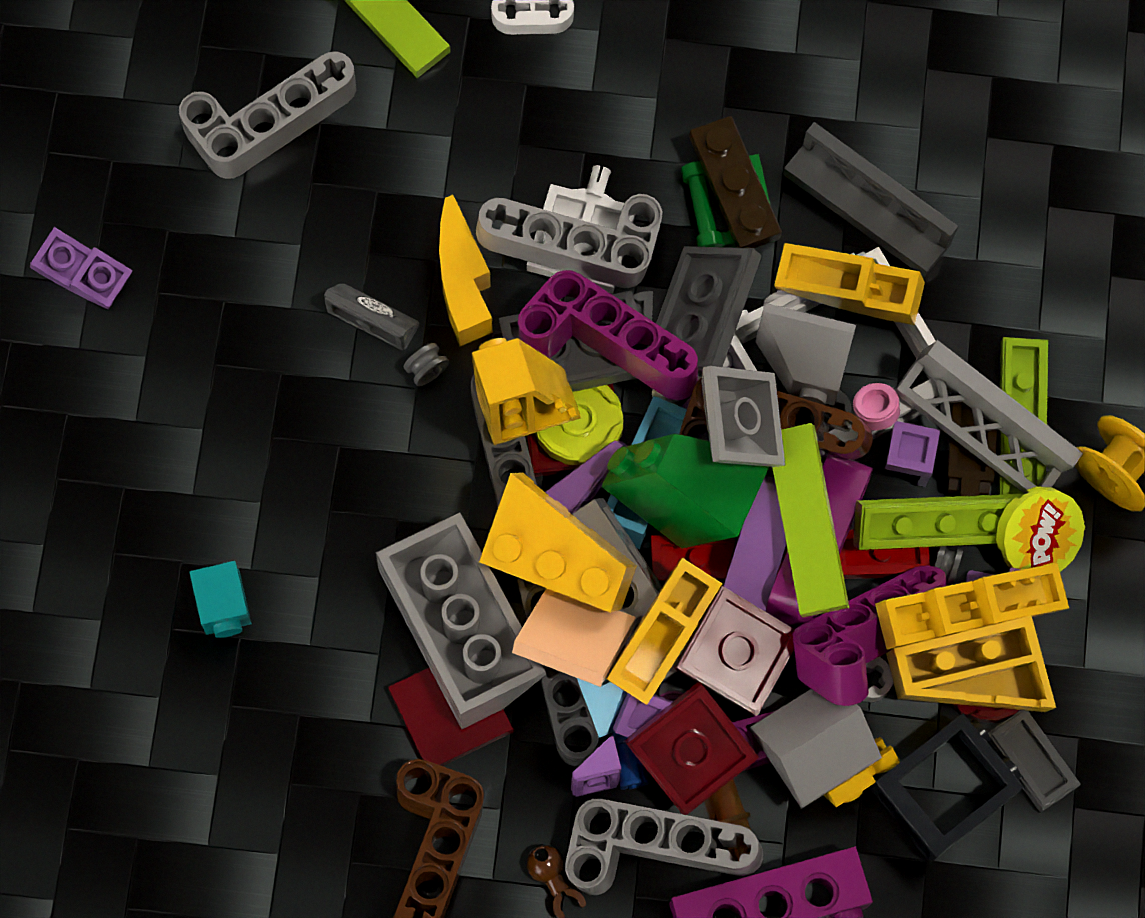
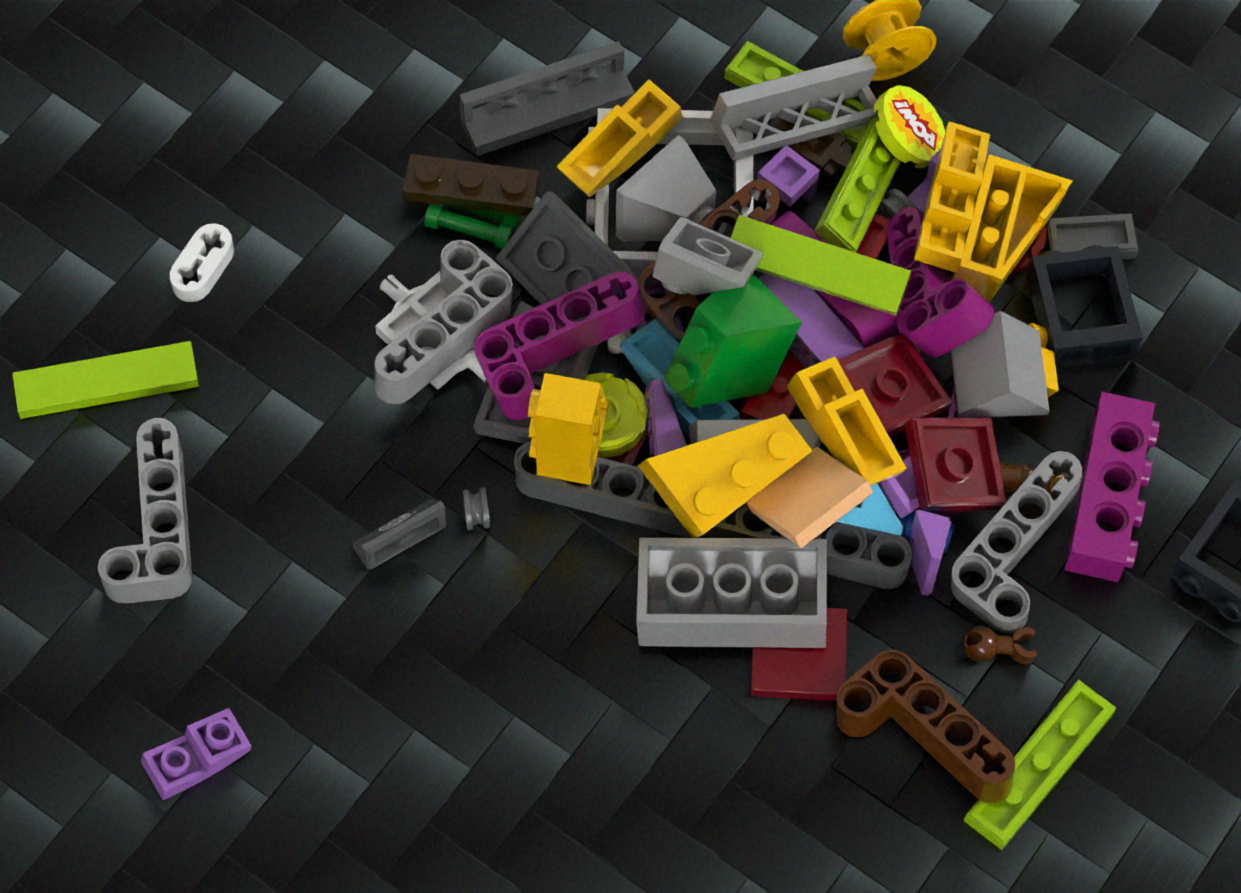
camera: 60 degrees left, 10 degrees down
teal brick [189,561,252,638] -> none
yellow slope [439,195,493,346] -> none
bright pink tile [853,383,900,430] -> none

